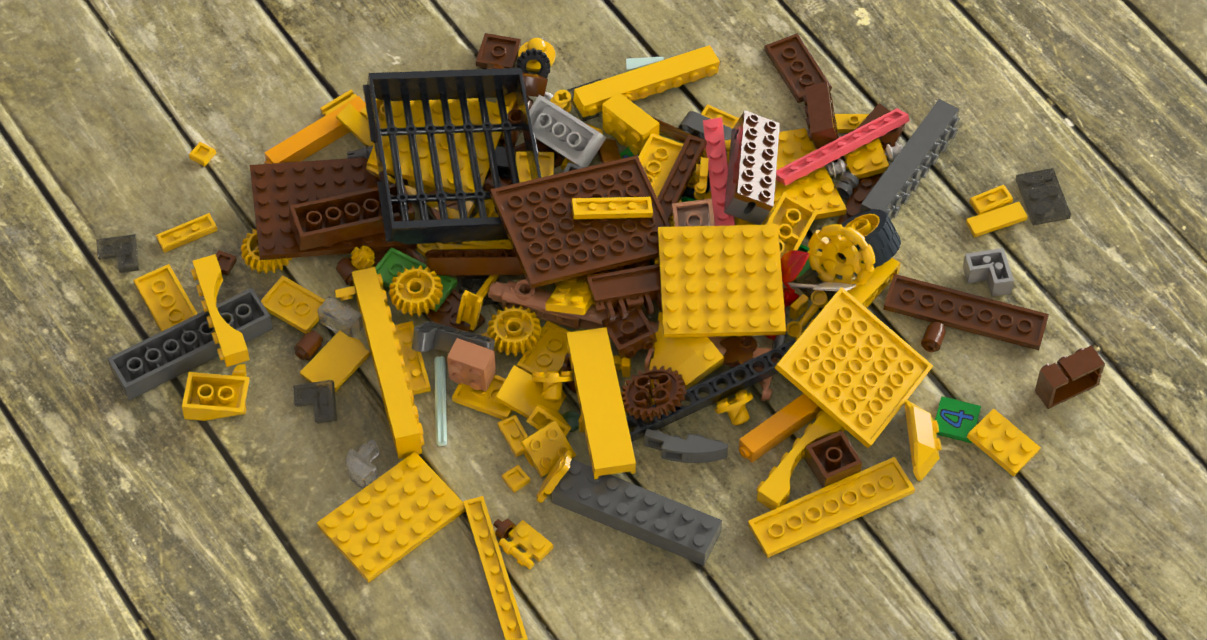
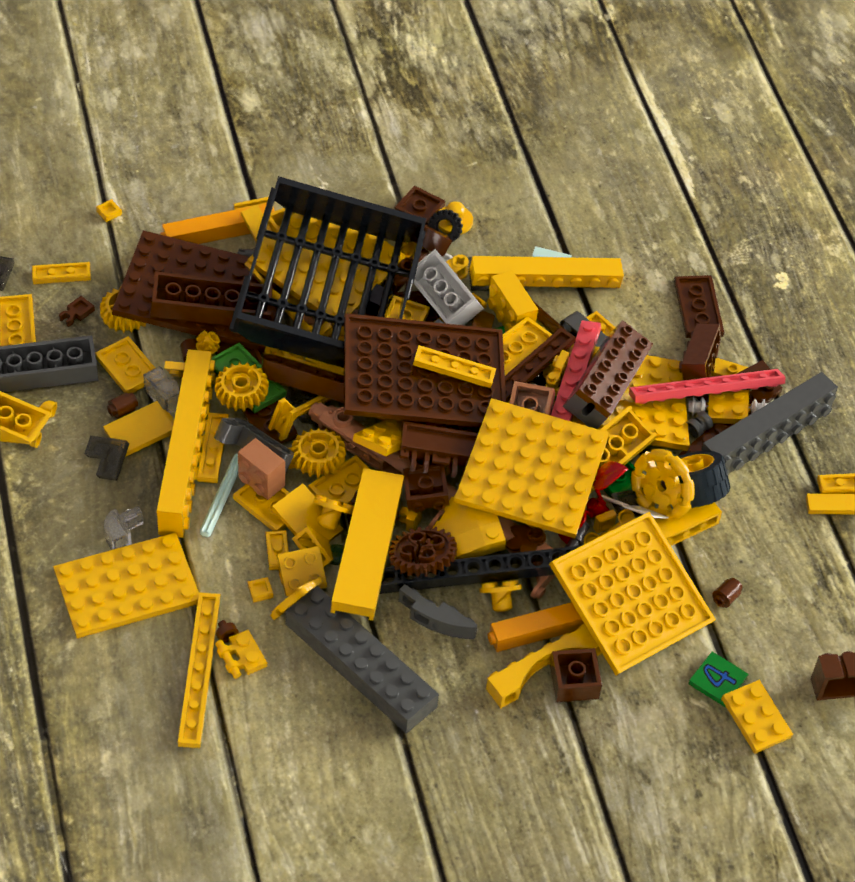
camera: 15 degrees right, 5 degrees down
yellow arch [191,254,250,367] -> none
yellow plate [748,457,915,558] -> none
reddish brown plate [883,274,1049,351] -> none
yellow wedge [904,400,942,481] -> none
light grey brick [963,248,1014,297] -> none

